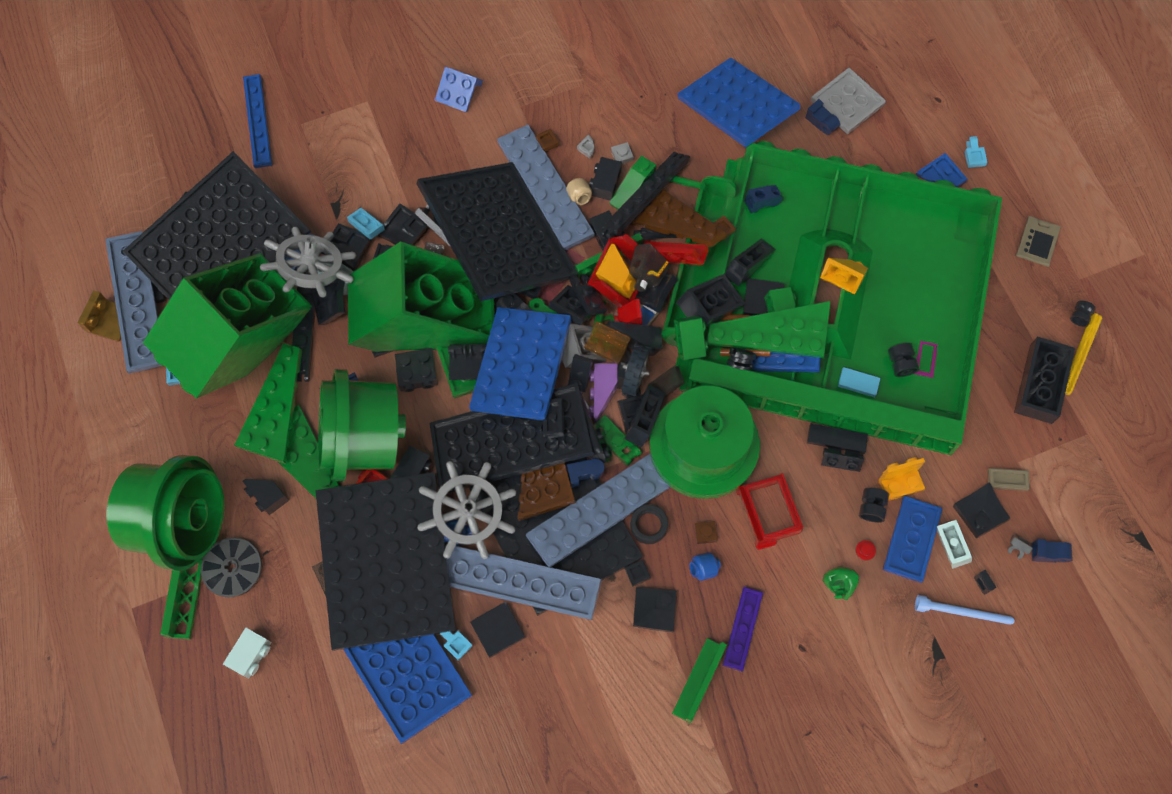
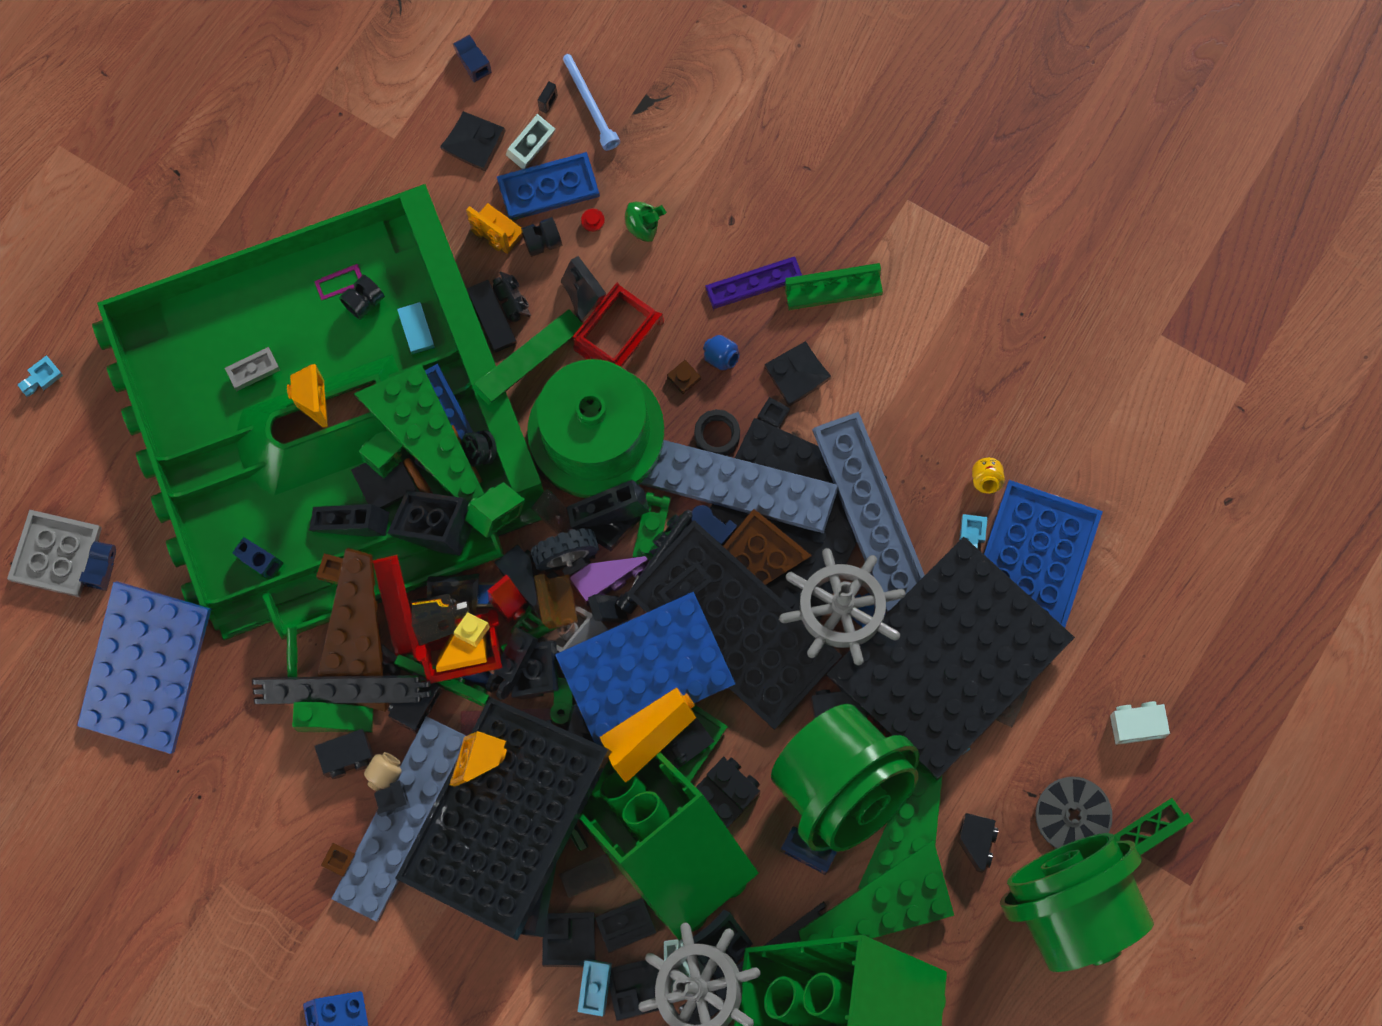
camera: 125 degrees left, 5 degrees up
black tile [470,601,525,658] -> none
light grey tile [577,135,594,159] -> none
light grey plate [611,142,633,164] -> none
blue wing [916,153,968,188] -> none
dark tan tile [987,468,1030,491] -> none
dark grey tile [1008,533,1033,559] -> none
black brick [1014,336,1075,424] -> none
dark tan container [1015,216,1061,267] -> none
yellow axle [1065,313,1102,395] -> none
black wheel [1070,301,1096,327] -> none
none -> light grey plate [225,347,280,391]
none -> black panel [374,780,411,817]
none -> light orange slope [450,731,507,786]
none -> light yellow plate [454,612,490,647]
none -> green tile [472,309,583,405]
none -> black plate [560,256,606,322]
none -> light orange slope [600,687,696,782]
none -> yellow head [972,457,1005,494]

